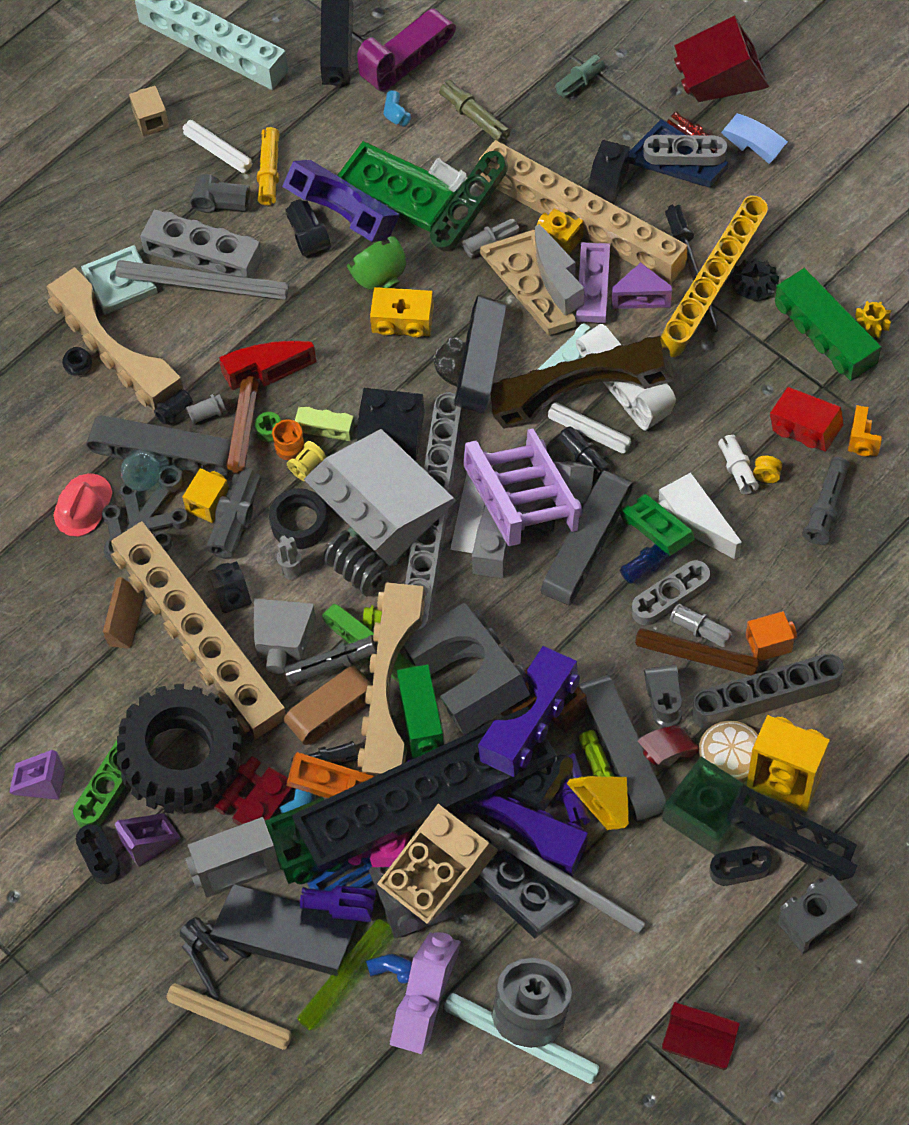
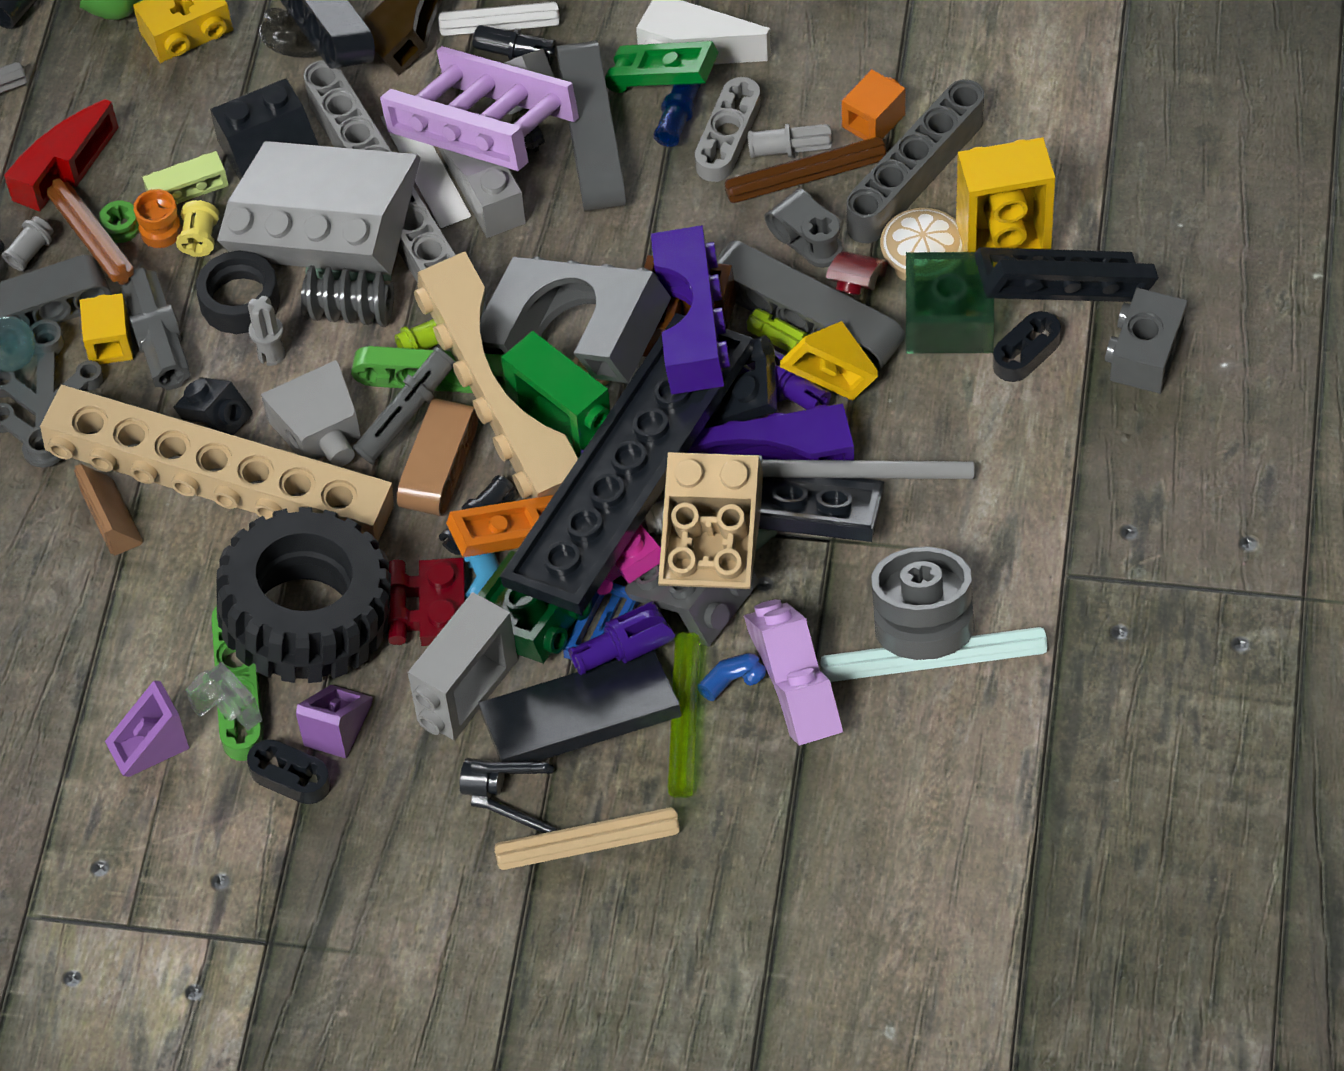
camera: 35 degrees left, 5 degrees down
dark red panel [662,1002,740,1070] -> none
none -> clear bracket [186,662,262,731]

